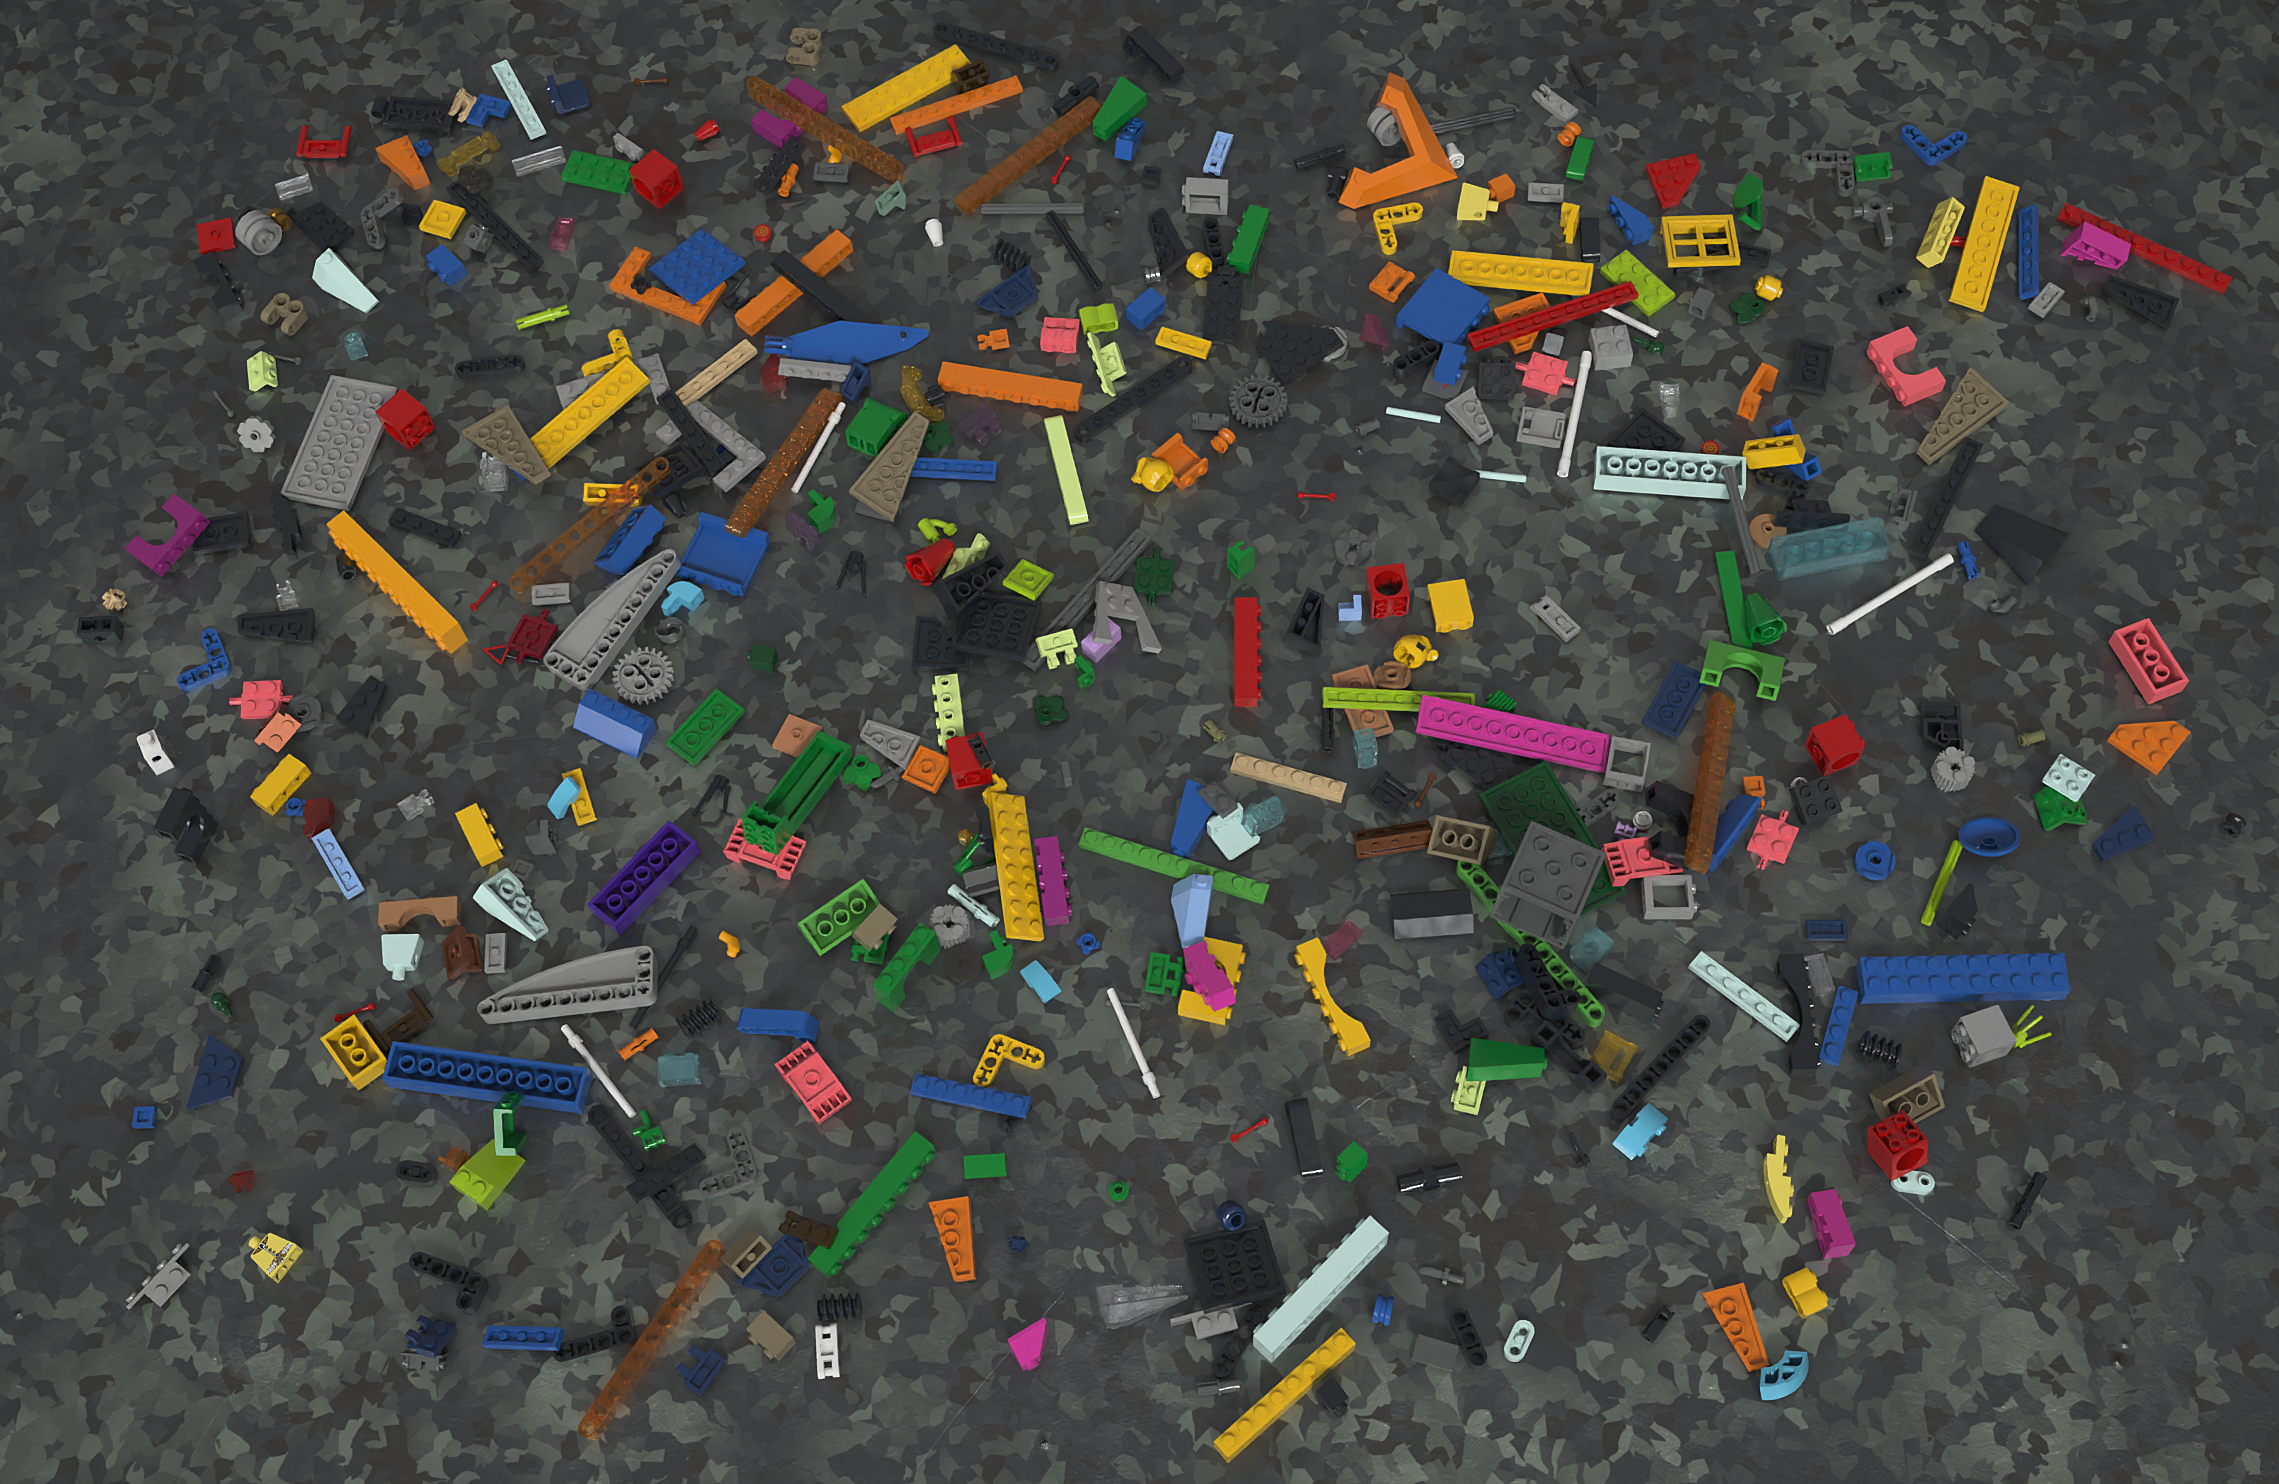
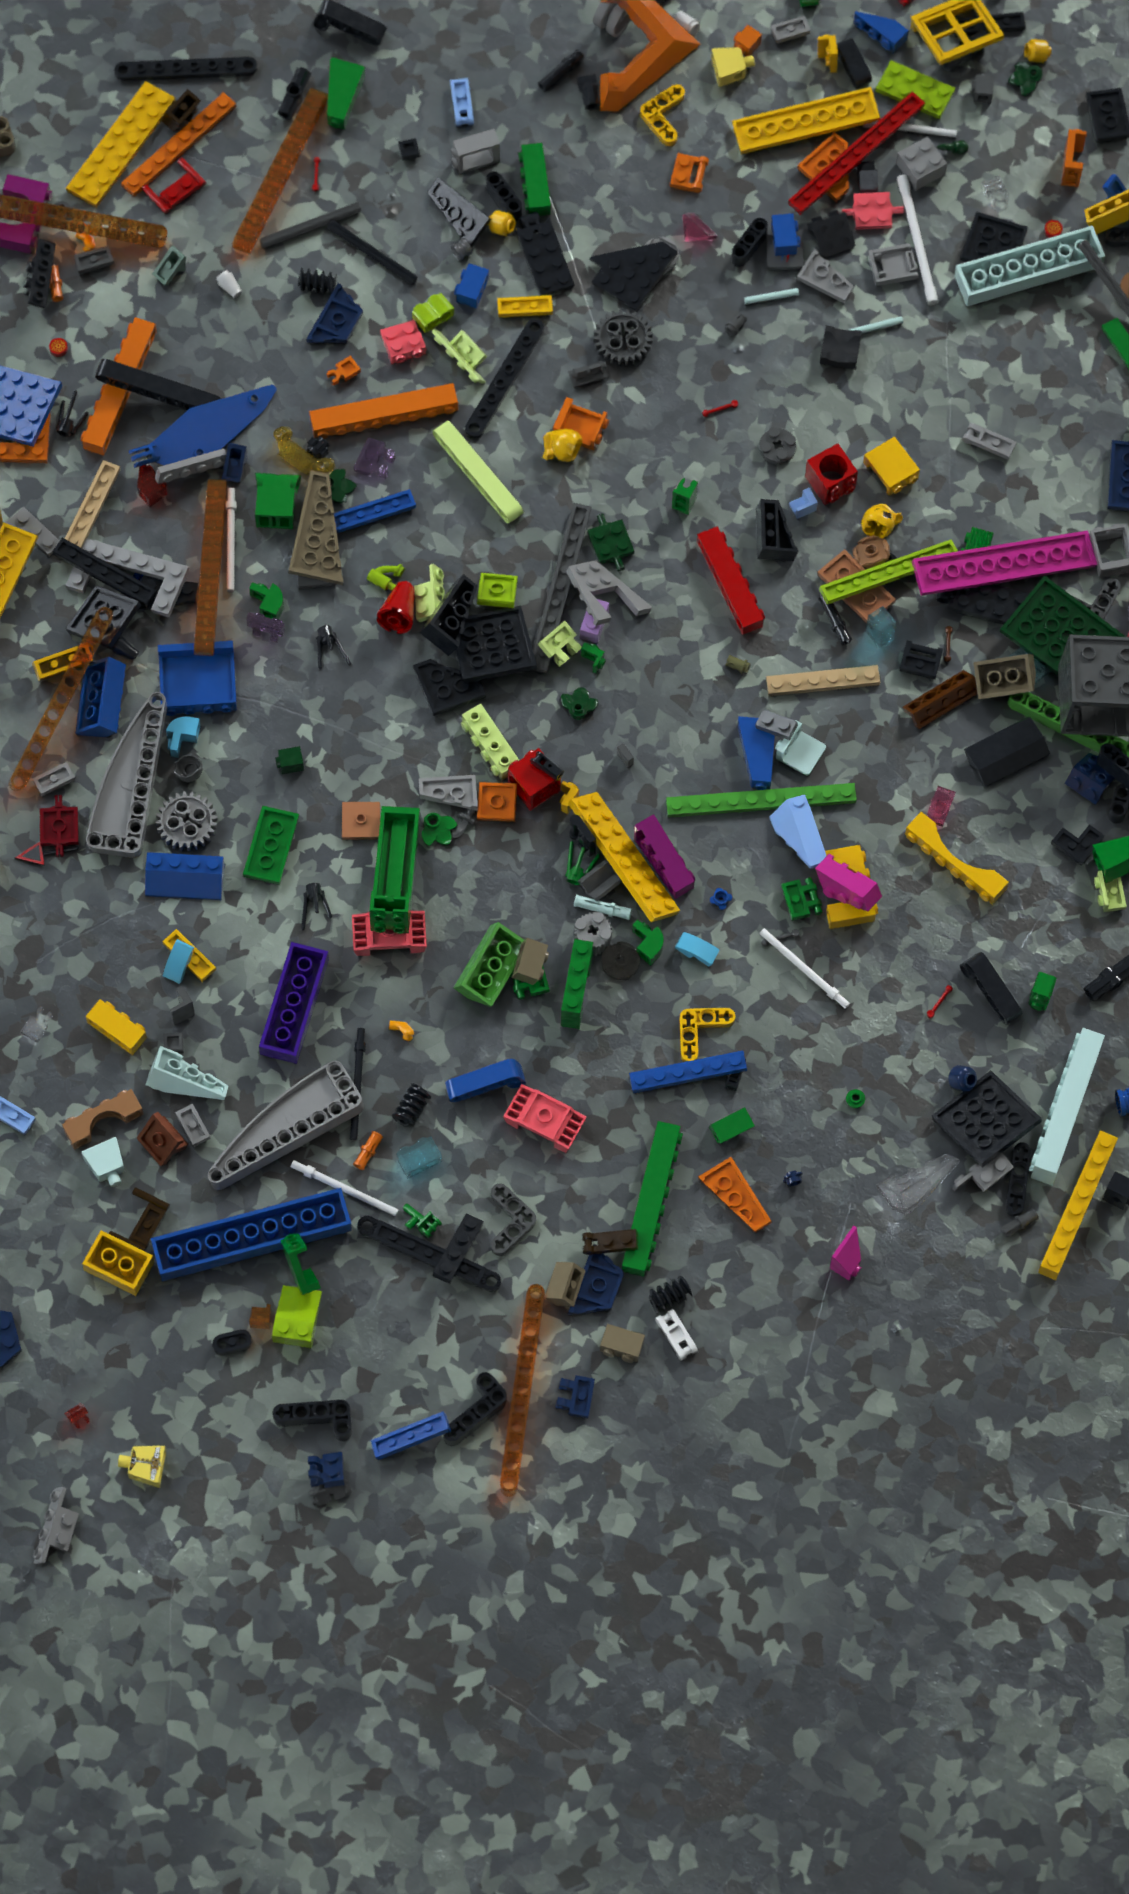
camera: 30 degrees left, 5 degrees up
red hinge [334,1003,375,1022] -> none
clear yellow hinge [957,829,974,846] -> none
blue slope [1115,118,1147,161] -> none
orange wheel [1211,428,1236,453] -> none
clear light blue brick [1241,795,1287,838] -> none
blue panel [1396,268,1490,347] -> none

